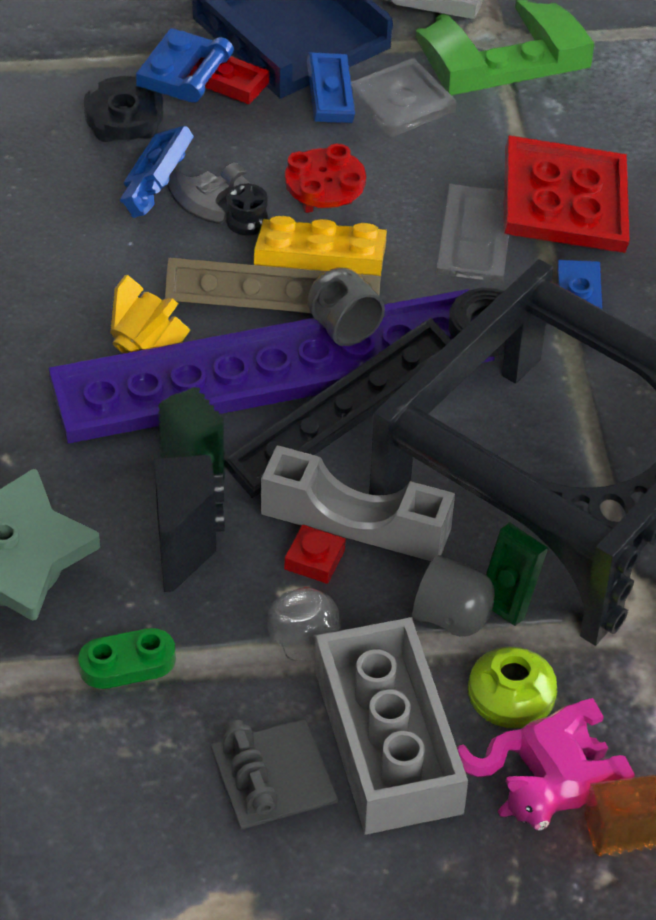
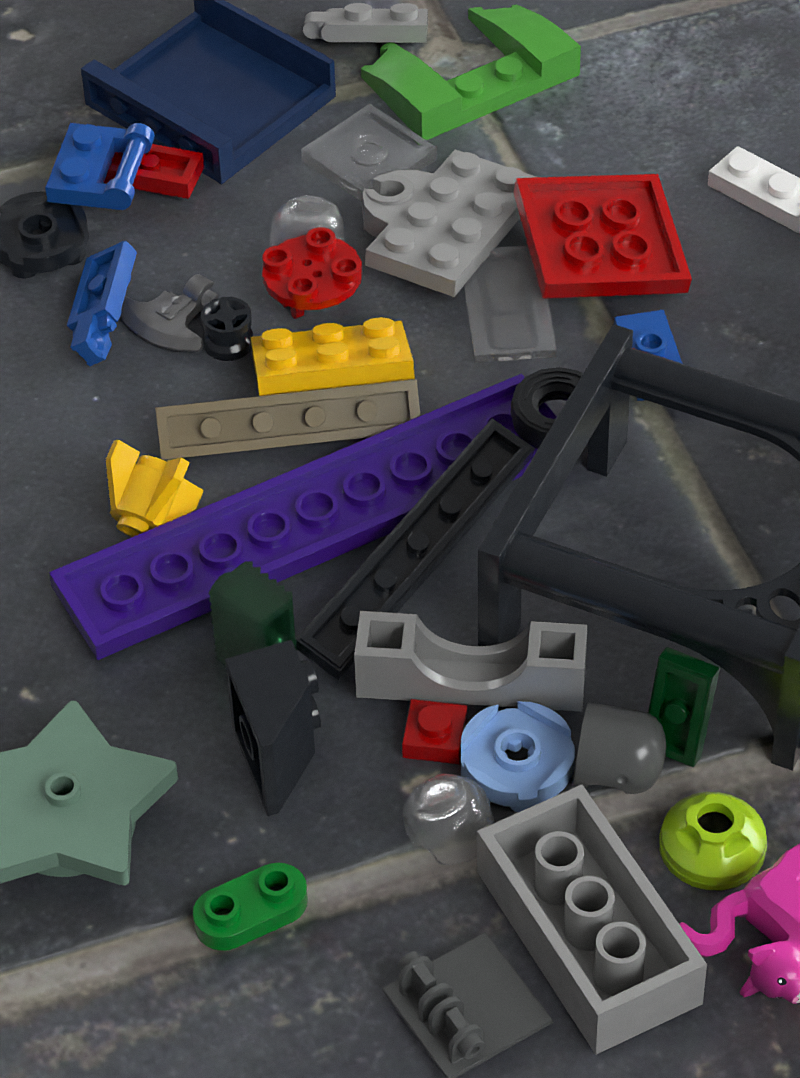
camera: 10 degrees left, 0 degrees up
blue plate [307,52,355,123] -> none
dark grey helmet [308,268,385,346] -> none
none -> clear hair [270,195,345,247]
none -> light grey plate [362,149,536,297]
none -> light blue plate [461,701,575,812]

